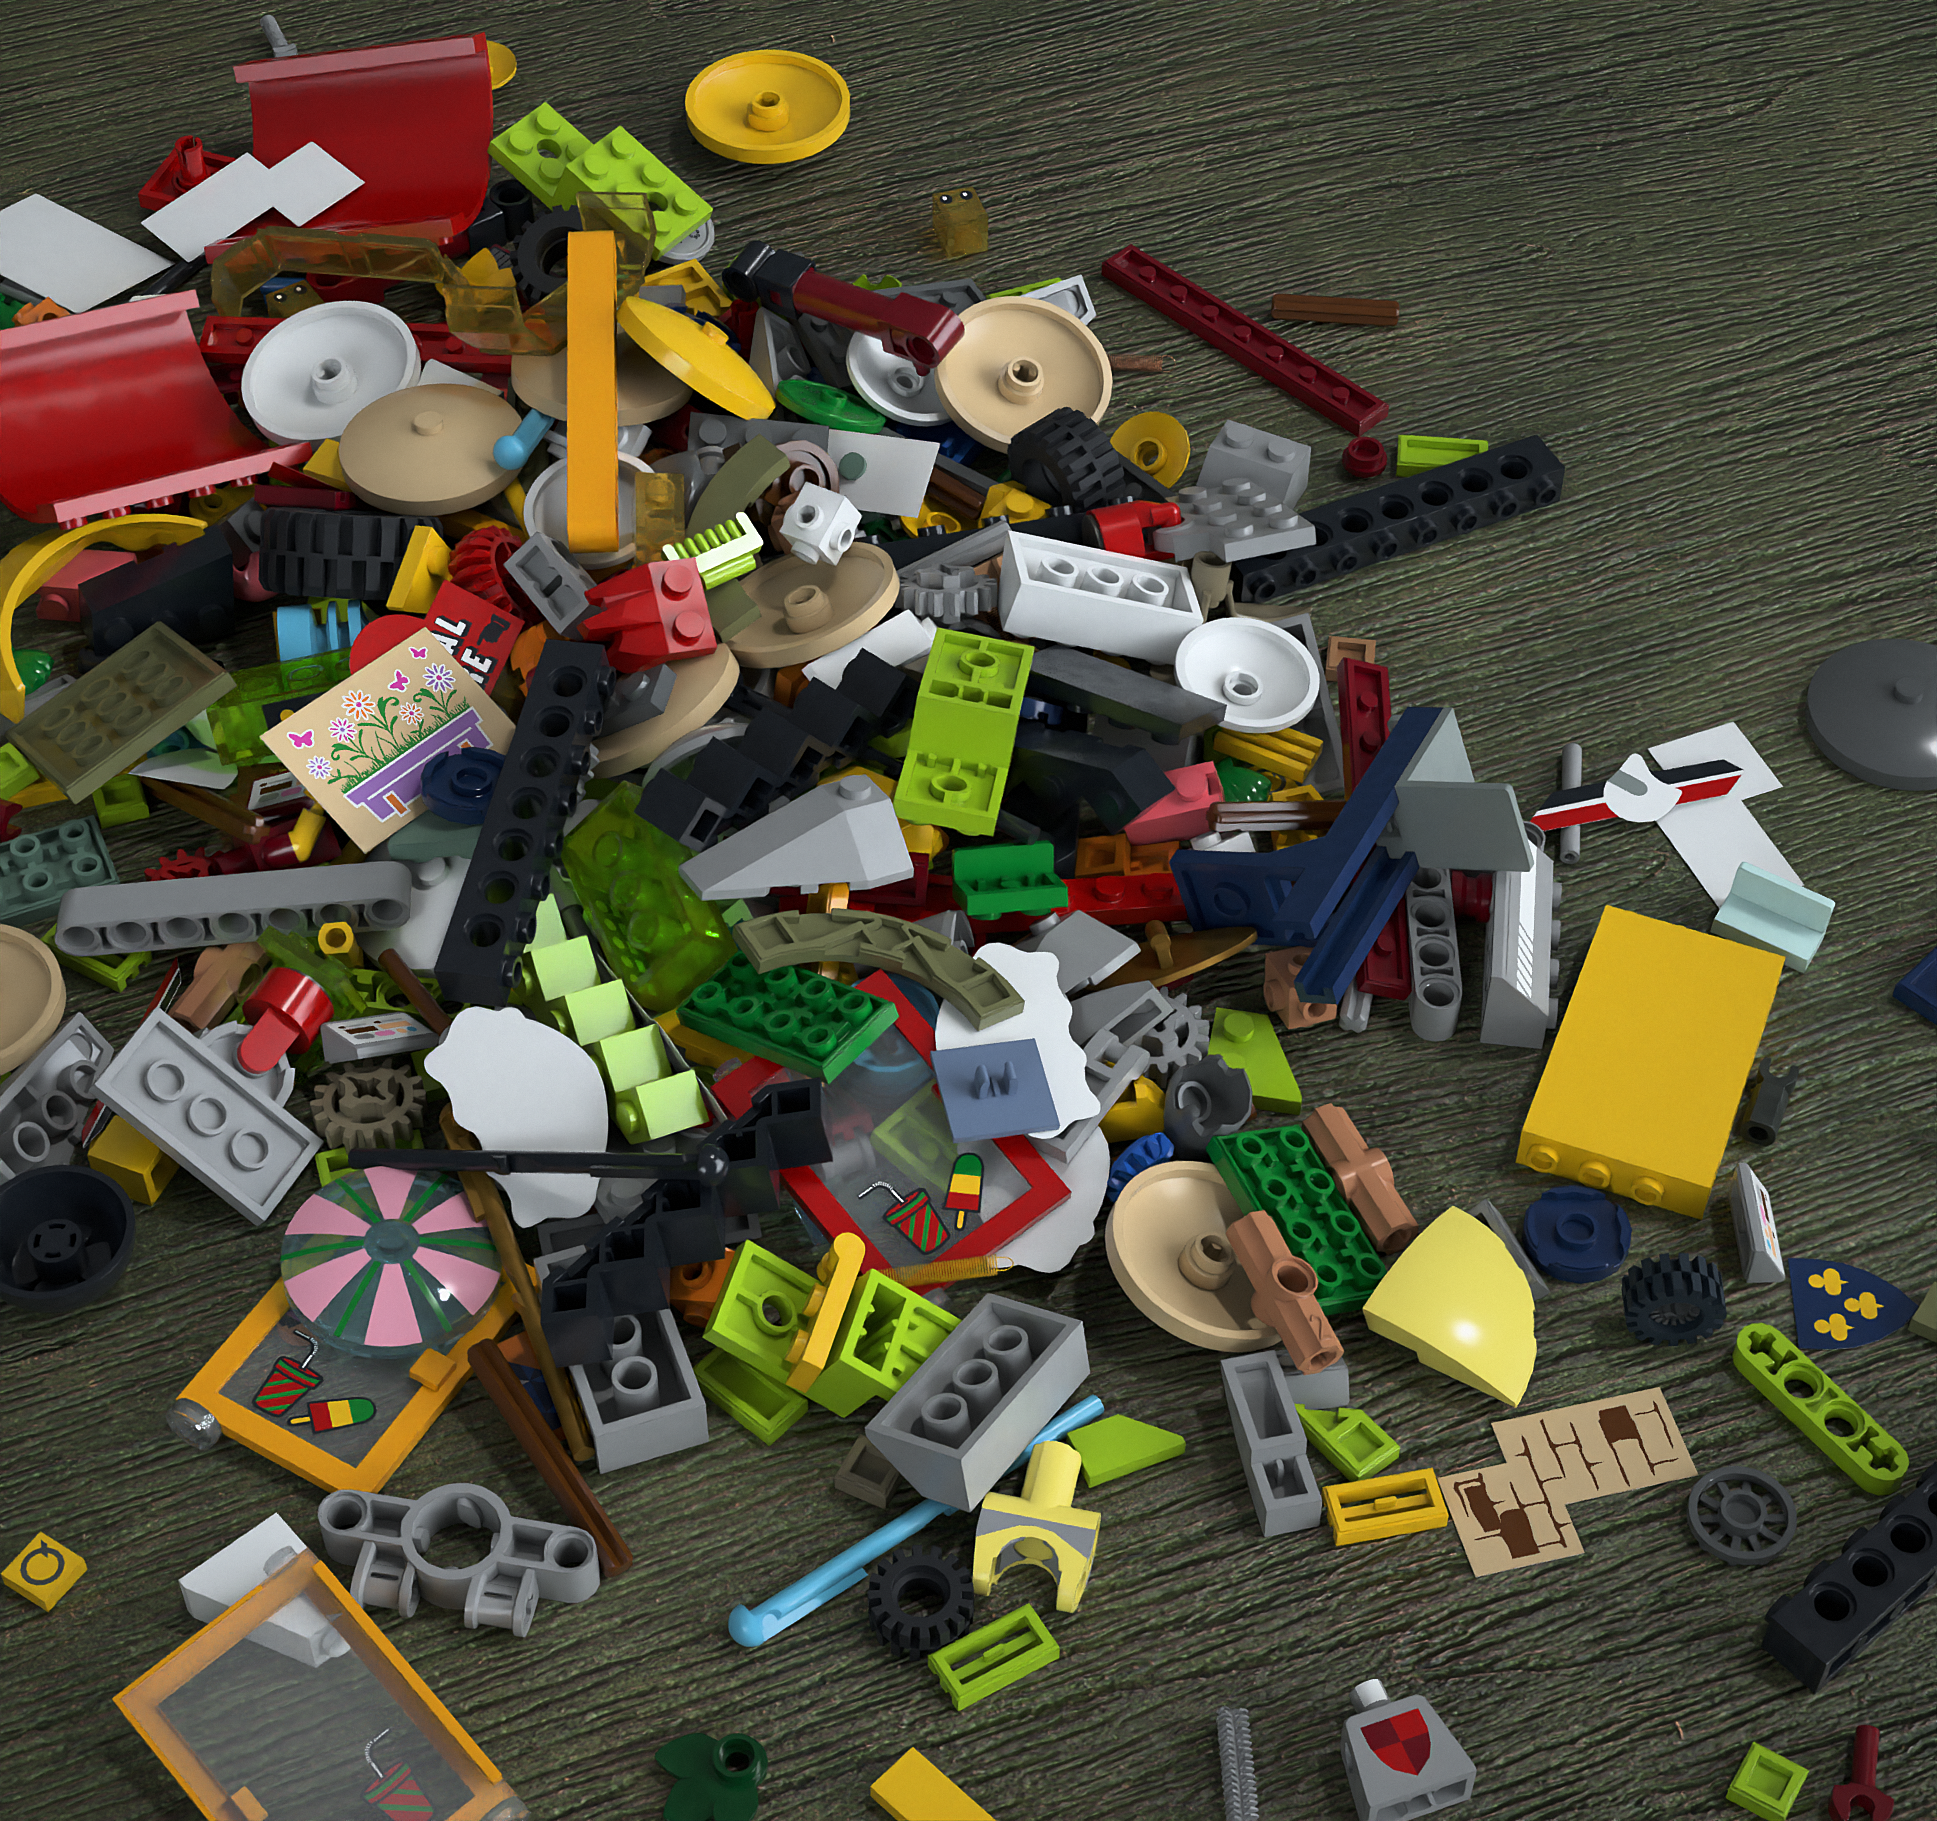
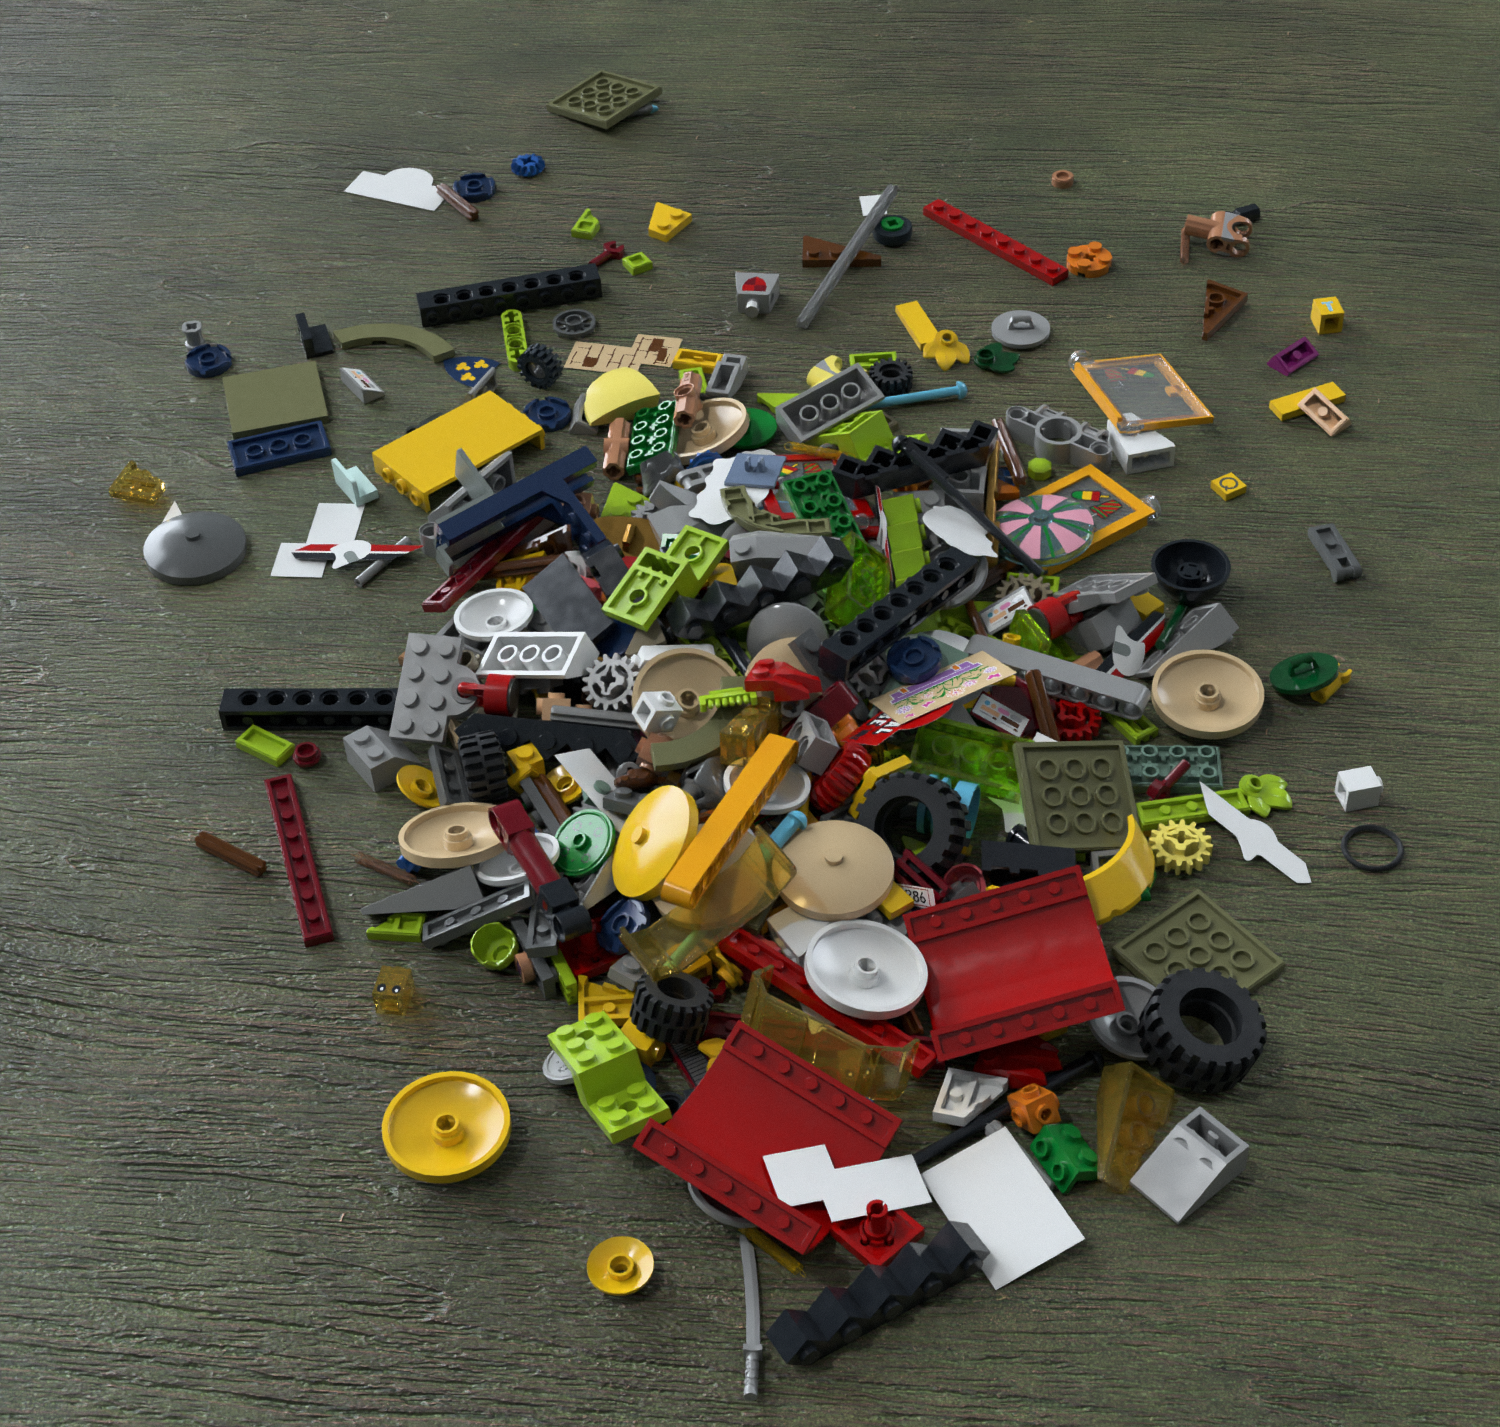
camera: 150 degrees left, 5 degrees down
yellow plate [785,1232,865,1393] -> none
none -> green shield [731,408,777,450]
none -> black brick [765,1220,990,1366]
none -> yellow plate [923,330,970,372]
none -> lime tile [1028,458,1051,481]
none -> dark green bar [1155,603,1188,650]

